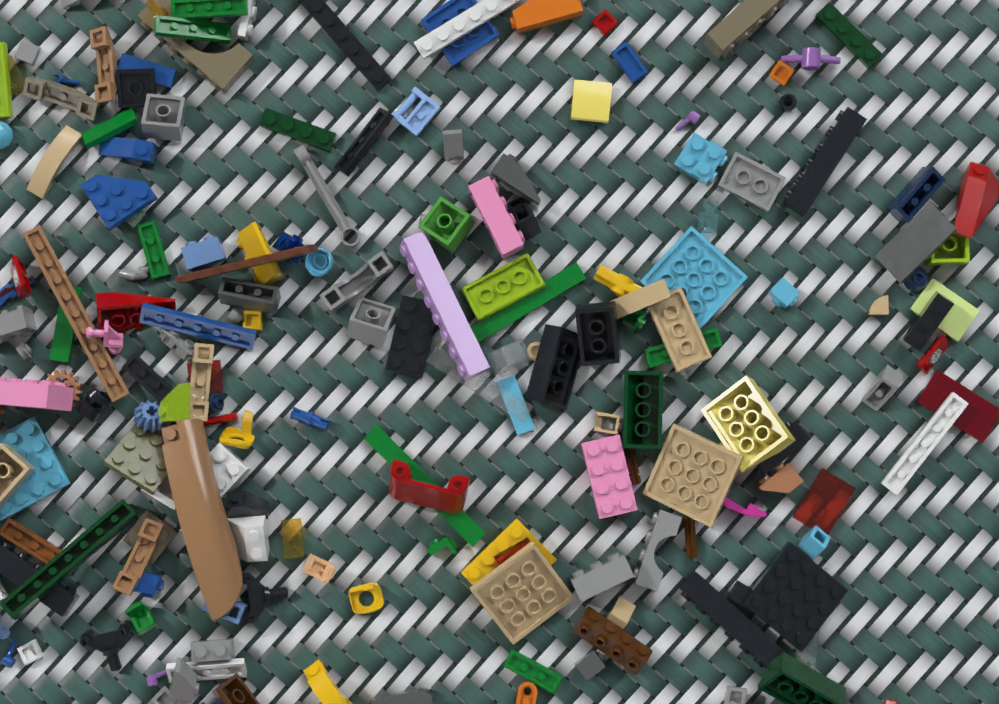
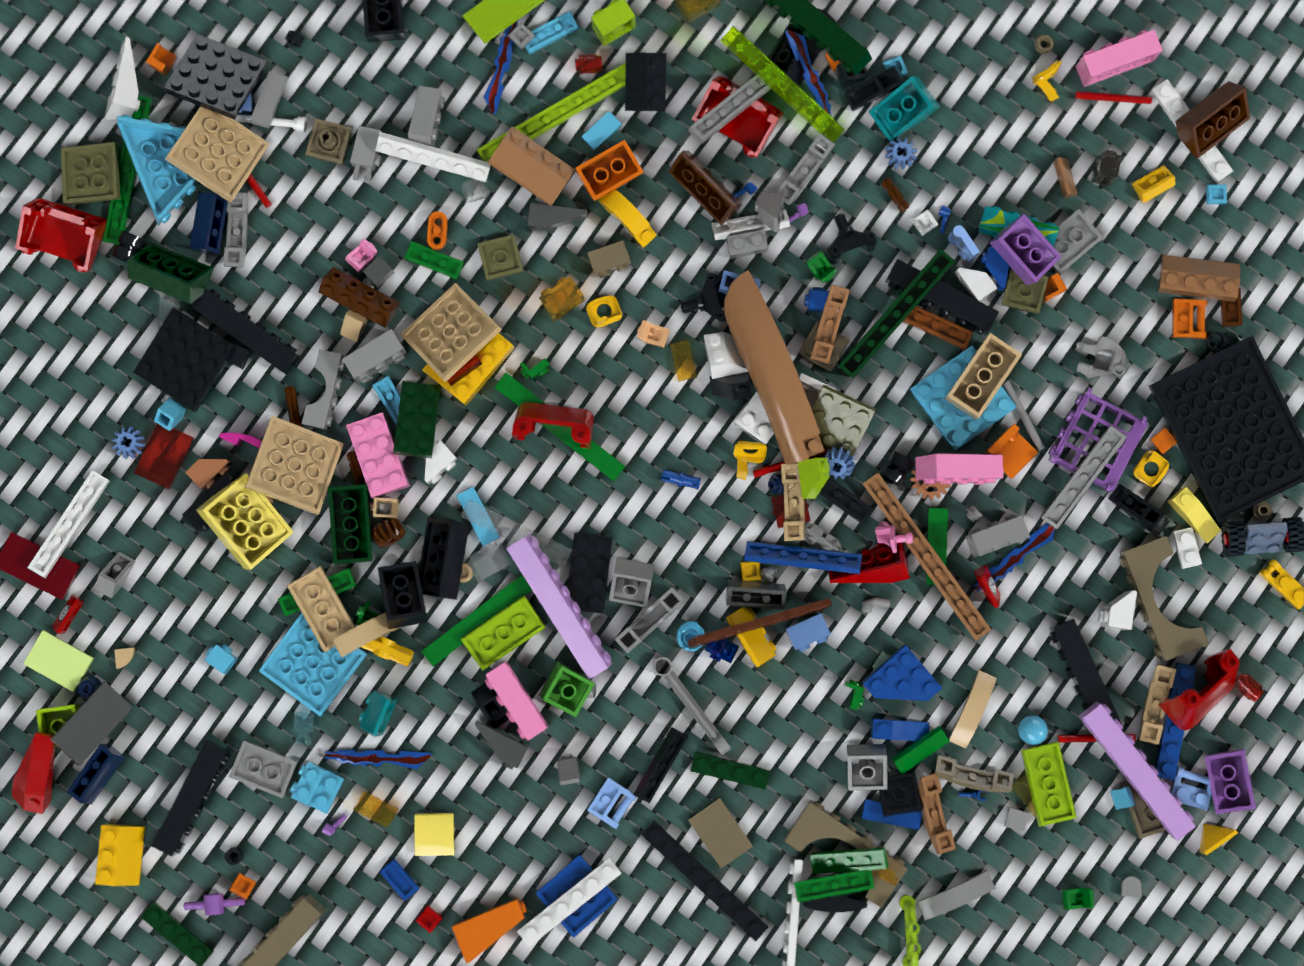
camera: 170 degrees right, 0 degrees up
green tile [137,220,171,280] -> none
black brick [903,291,954,351] -> none
none -> yellow slope [95,823,145,886]
none -> medium blue gear [112,426,145,459]
none -> blue sword [325,749,432,769]
none -> bright pink bracket [345,238,377,273]
none -> clear yellow panel [353,791,399,828]
none -> teal slope [358,690,398,737]
none -> reddish brown gear [371,518,406,548]
none -> medium azure tile [372,376,400,425]
none -> dark green plate [393,381,441,458]
none -> white slope [424,441,458,484]
none -> olive plate [477,234,524,281]
none -> clear yellow brick [539,276,585,323]
none -> dark tan brick [587,240,631,278]
none -> dark tan tile [688,798,753,868]
none -> green bracket [844,679,865,710]
none -> reddish brown axle [881,178,910,212]

